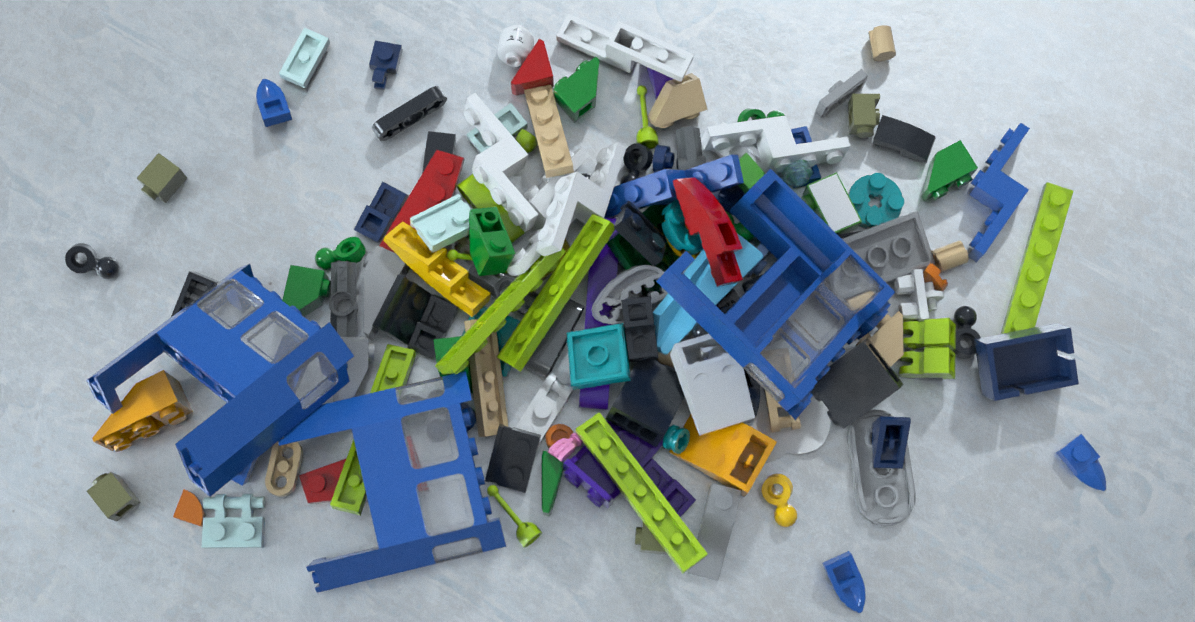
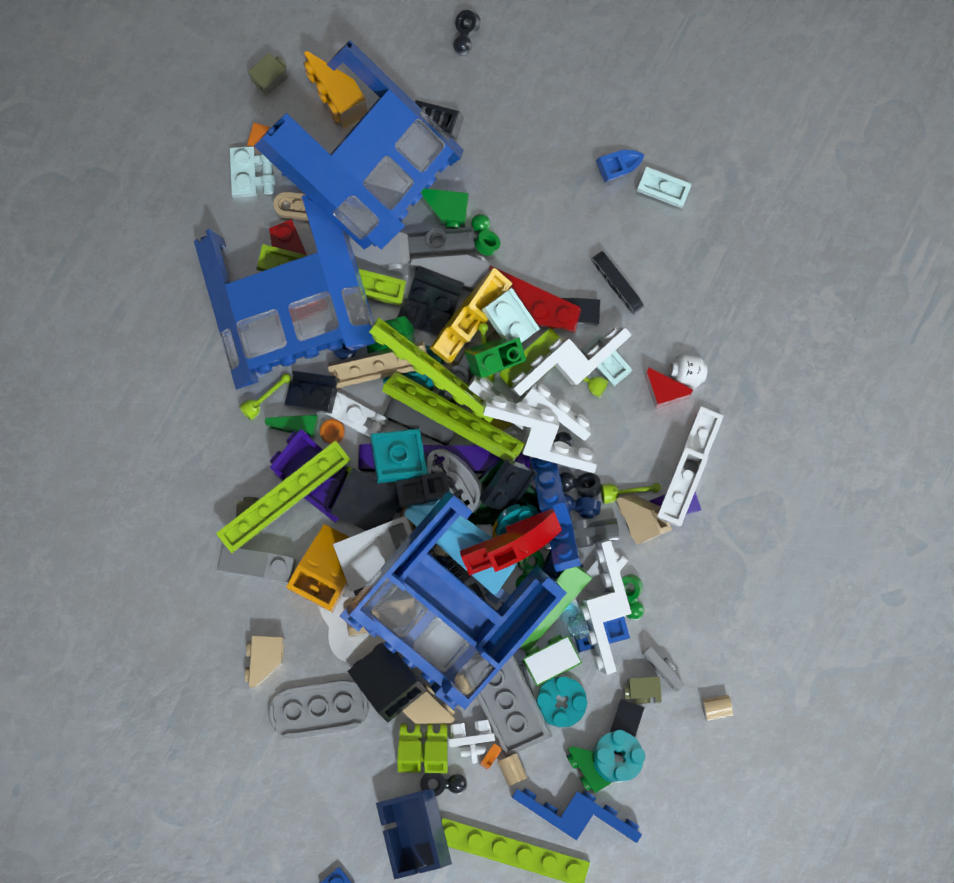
camera: 90 degrees right, 5 degrees up
olive brick [136,153,187,203] -> none
dark blue slope [354,181,409,243] -> none
dark blue plate [369,40,403,90] -> none
tan plate [524,85,574,178] -> none
bright pink piece [548,433,583,462] -> none
green slope [553,57,599,123] -> none
dark purple slope [643,458,696,517] -> none
teal bush [663,424,690,454] -> none
yellow plate [762,474,797,527] -> none
blue plate [822,551,866,613] -> none
dark blue slope [872,416,911,469] -> none
none -> tan slope [245,636,285,688]
none -> teal plate [593,730,646,783]

